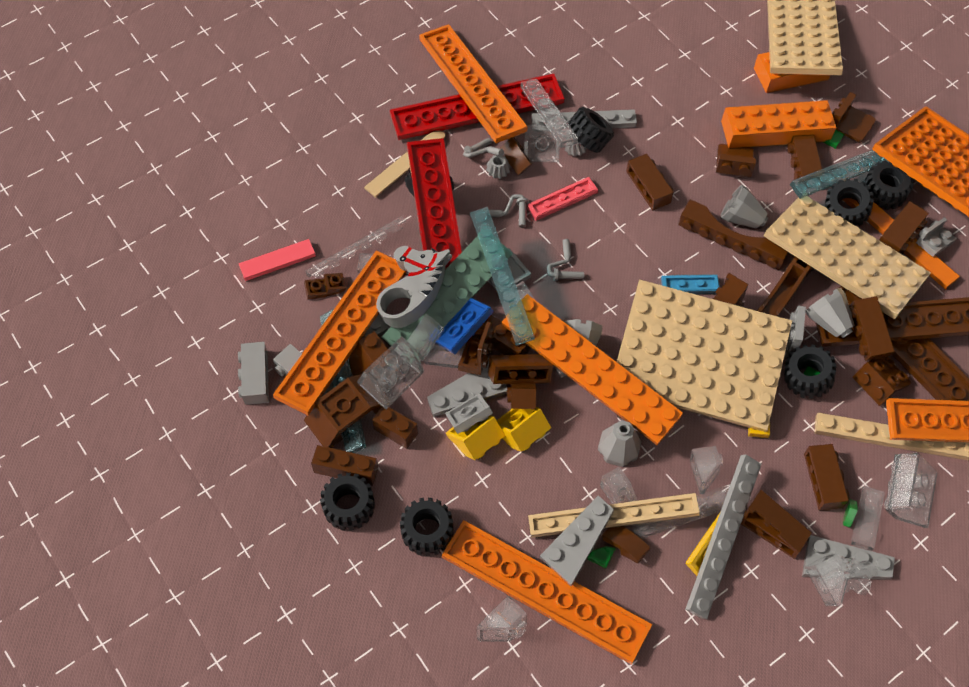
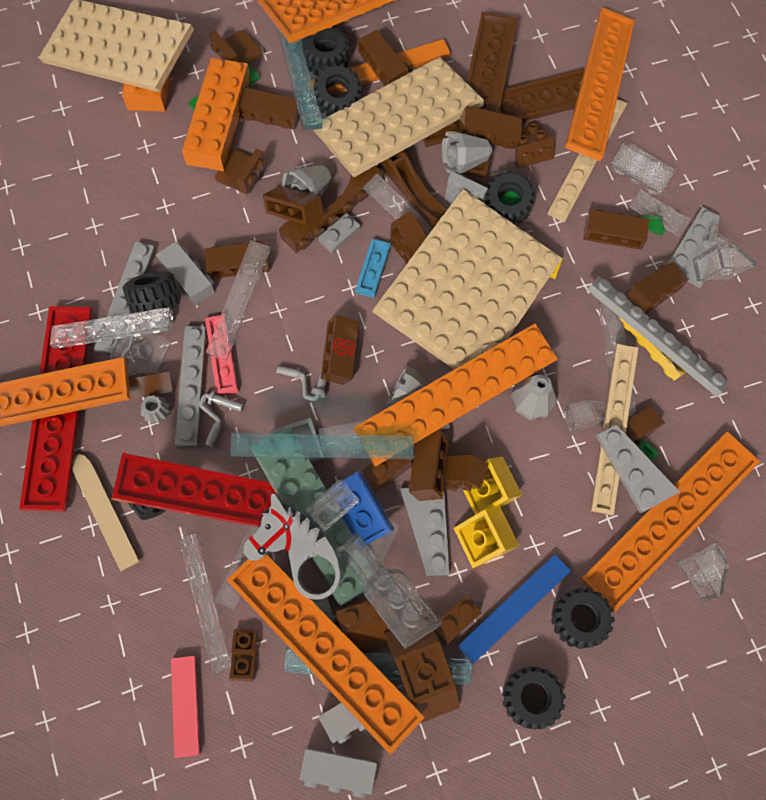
camera: 75 degrees left, 10 degrees up
reddish brown brick [311,445,378,486] -> none
light grey plate [445,393,493,434] -> none
reddish brown bracket [458,321,494,375] -> none
light grey piece [463,138,504,158] -> none
clear slope [690,446,723,494] -> none
light grey bracket [916,217,957,257] -> none
none -> light grey brick [156,241,215,306]
none -> light grey plate [175,326,207,448]
none -> clear plate [206,240,270,361]
none -> reddish brown brick [262,186,324,225]
none -> clear brick [305,479,359,532]
none -> light grey plate [318,213,360,253]
none -> reddish brown brick [320,315,360,385]
none -> clear plate [363,173,419,220]
none -> blue tile [457,554,571,664]

